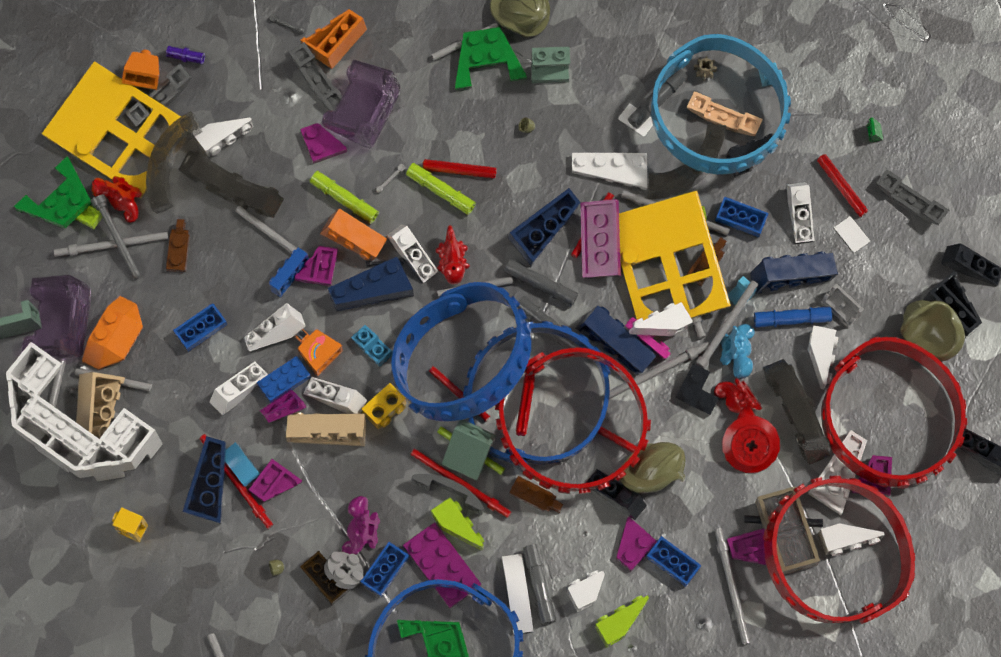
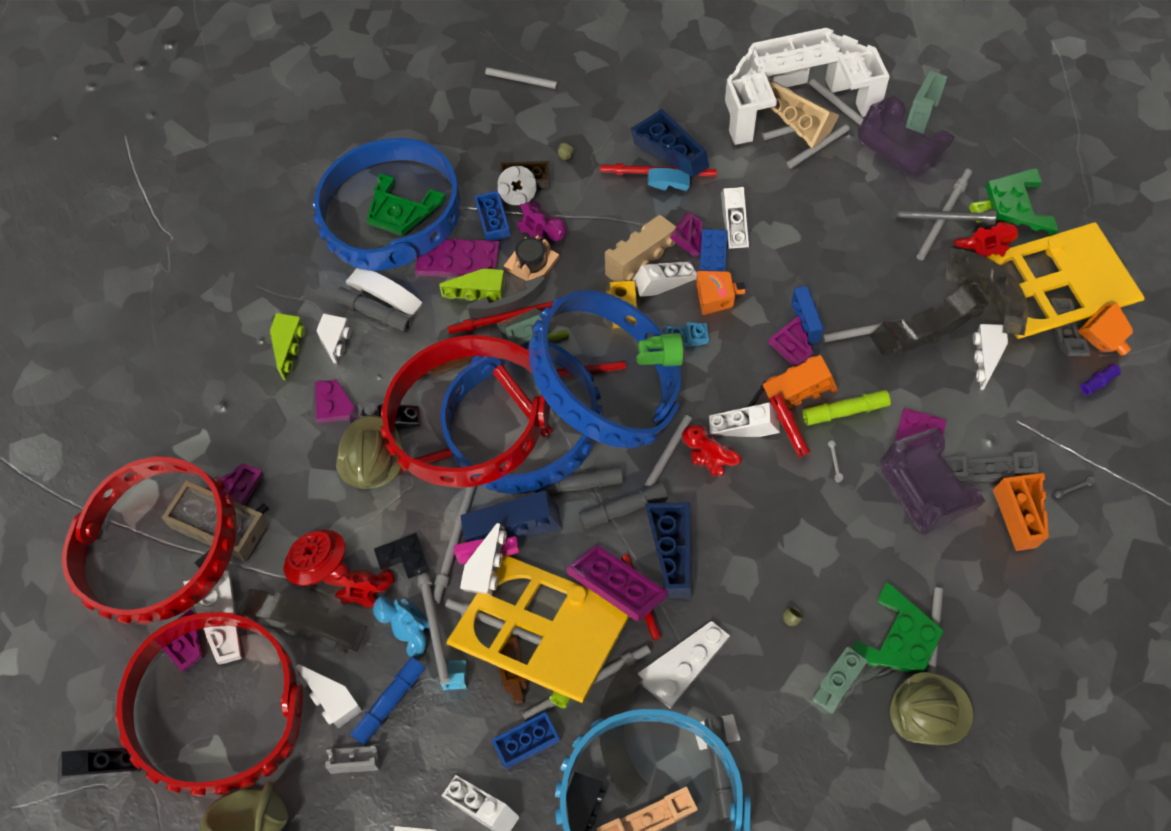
camera: 135 degrees right, 10 degrees down
orange wedge [82,296,143,370] -> none
yellow brick [112,507,148,543] -> none
reddish brown hinge [166,219,190,272] -> none
blue piece [173,303,228,352] -> none
white slope [244,303,306,351] -> none
magenta wing [248,459,302,502] -> none
dark blue wedge [328,257,414,311] -> none
lime piece [406,163,476,215] -> none
red axle [423,159,497,178] -> none
blue piece [646,536,701,587] -> none
light grey bar [714,528,750,645] -> none
dark blue wedge [750,251,838,294] -> none
white slope [818,524,884,556] -> none
none -> piece [504,235,559,281]
none -> bright green piece [636,333,685,367]
none -> red pin [769,393,811,458]

